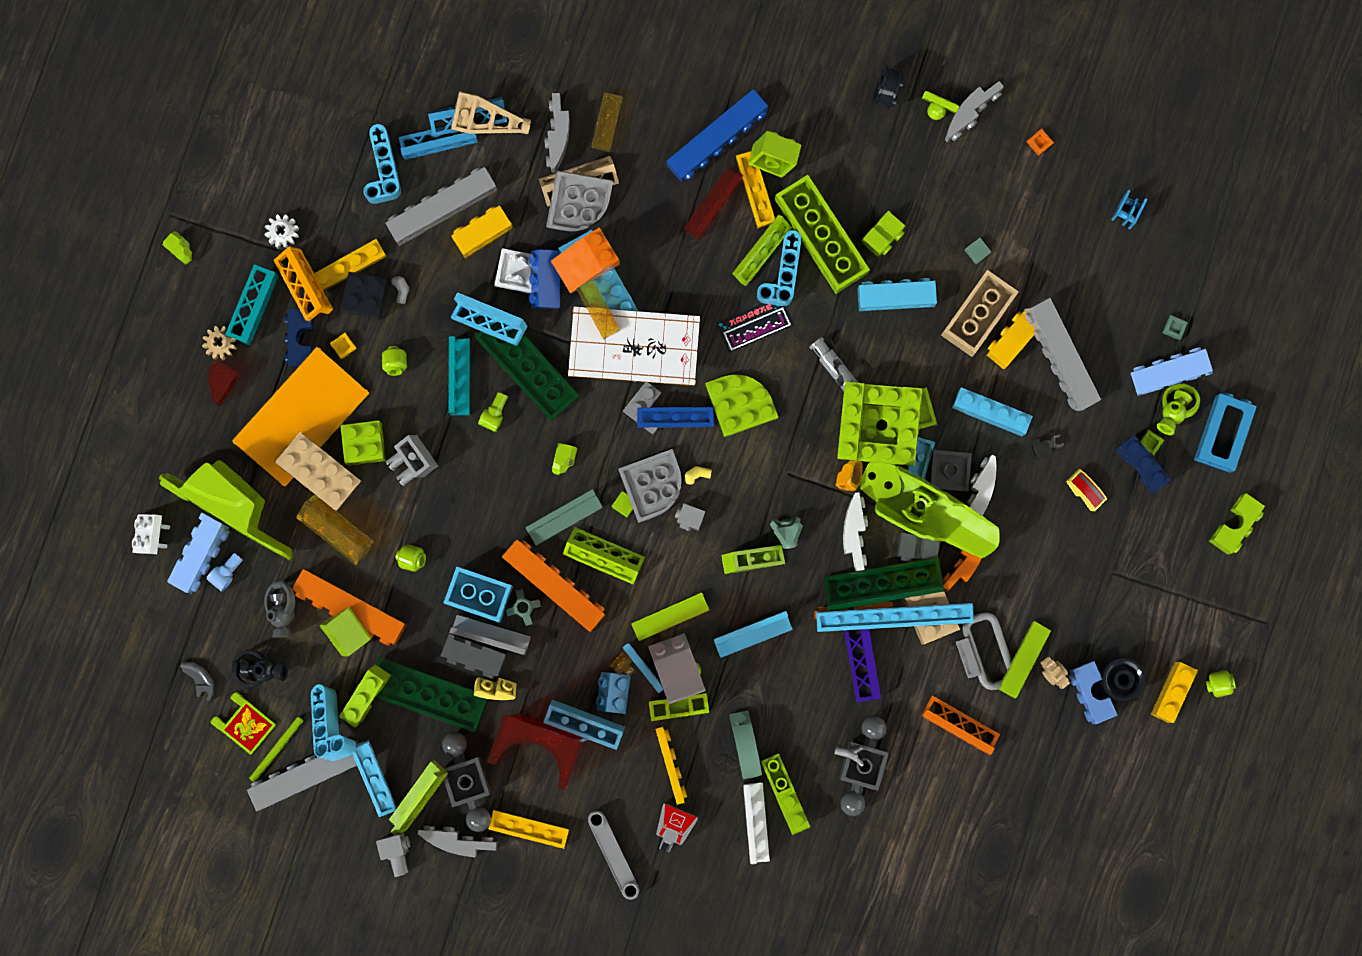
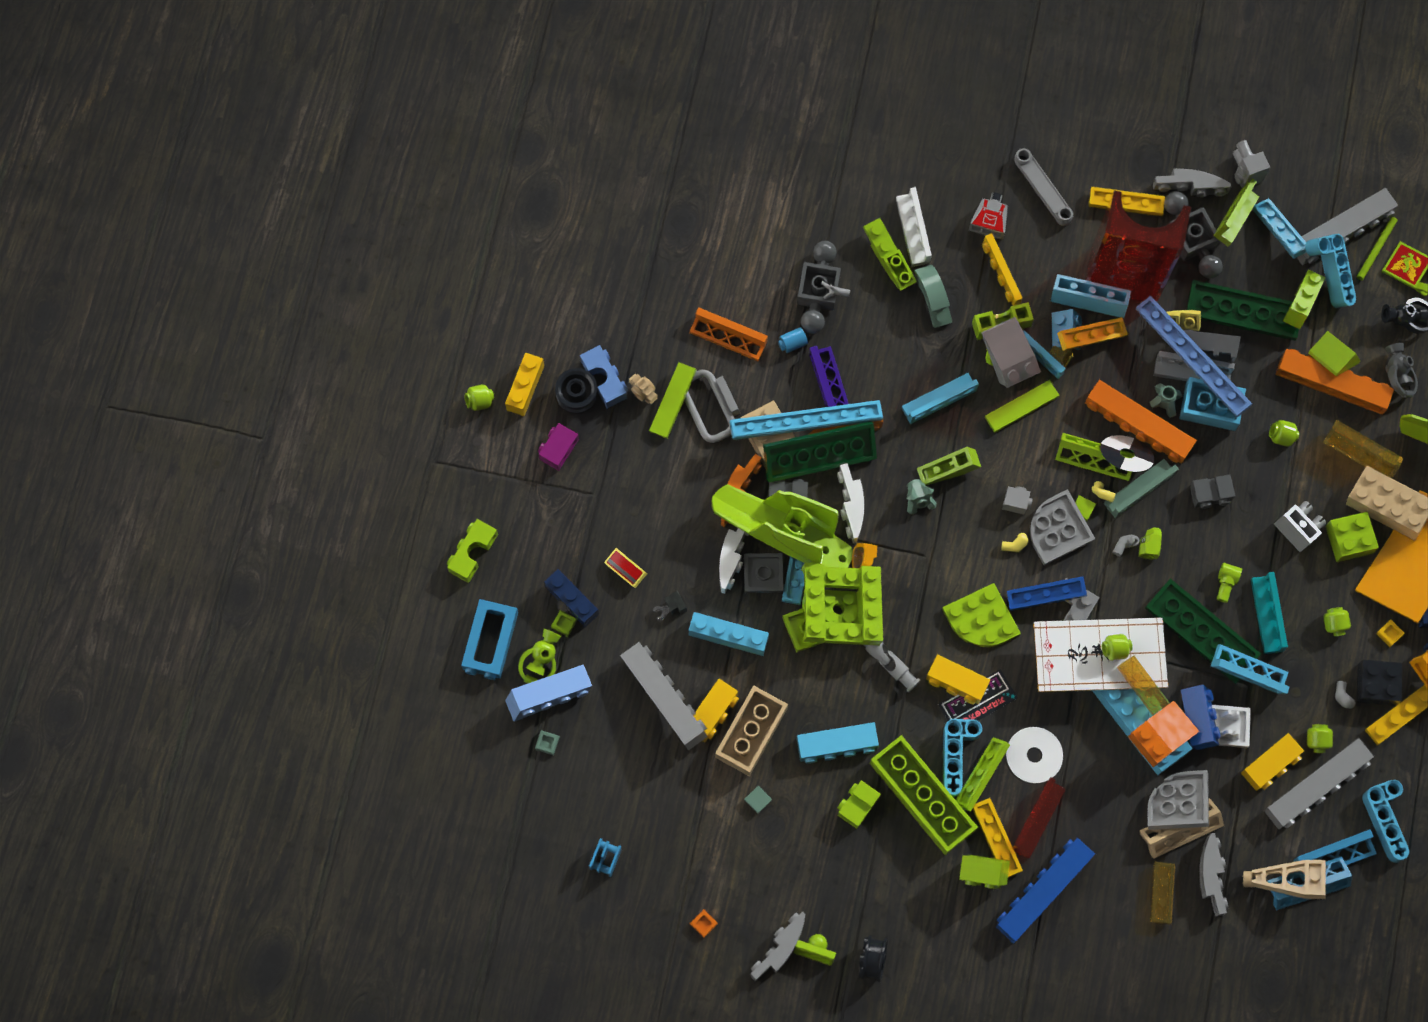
camera: 175 degrees right, 10 degrees down
none -> magenta brick [538,423,579,471]
none -> dark azure brick [778,327,808,353]
none -> yellow brick [926,654,990,704]
none -> white sticker [1006,727,1063,783]
none -> yellow plate [1057,317,1128,351]
none -> light yellow arm [1092,481,1116,503]
none -> sticker [1100,435,1154,472]
none -> lime head [1102,634,1133,661]
none -> light grey arm [1112,535,1140,557]
none -> medium blue plate [1136,296,1252,417]
none -> dark grey brick [1190,475,1235,509]
none -> lime head [1307,724,1333,753]

